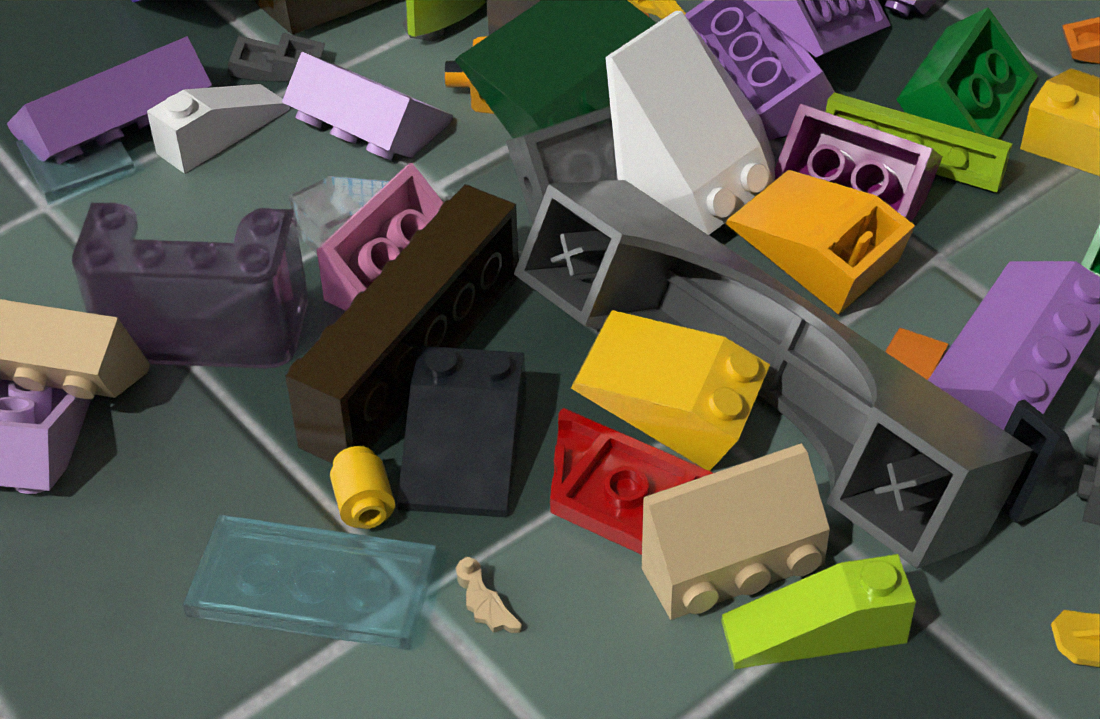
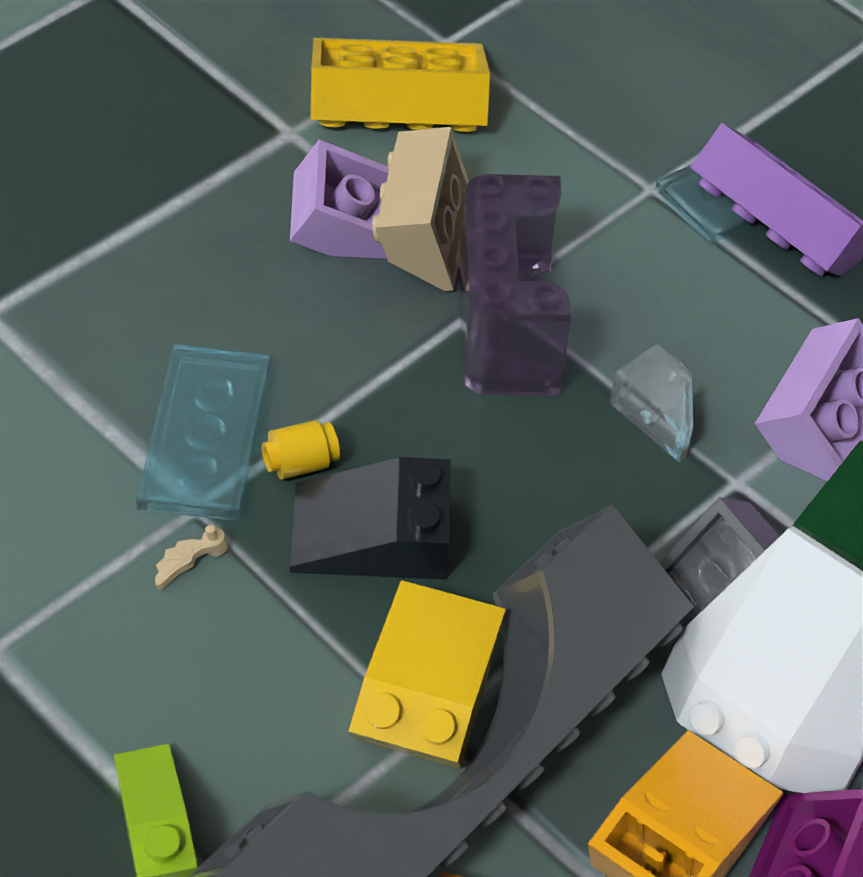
camera: 80 degrees right, 5 degrees up
white slope [147,84,290,174] -> none
dark brown brick [285,184,519,464] -> none
bright pink slope [316,163,444,311] -> none
red wing [550,408,713,555] -> none
tan slope [642,443,830,620] -> none

